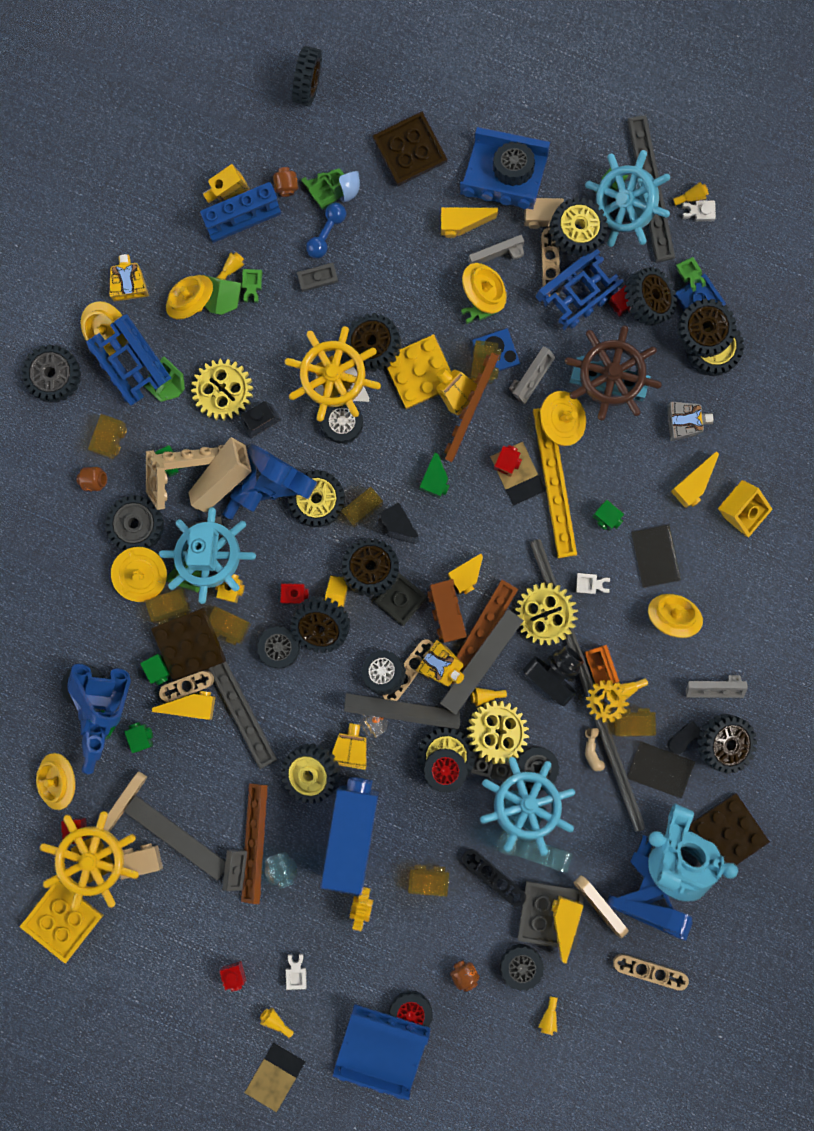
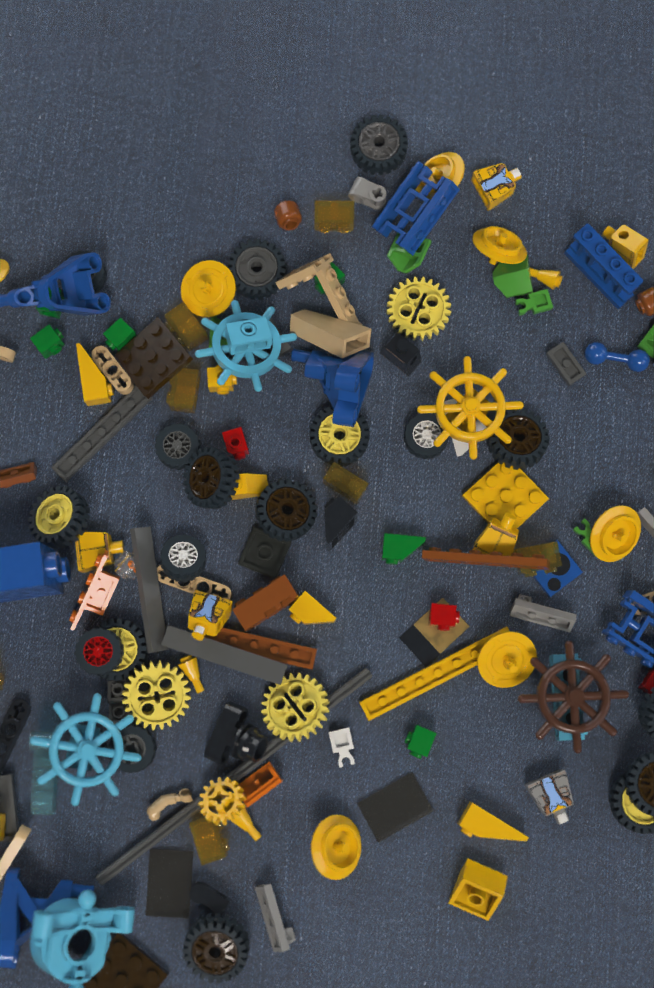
camera: 75 degrees right, 5 degrees down
none -> bracket [69,549,119,630]
none -> light grey piece [348,177,386,210]

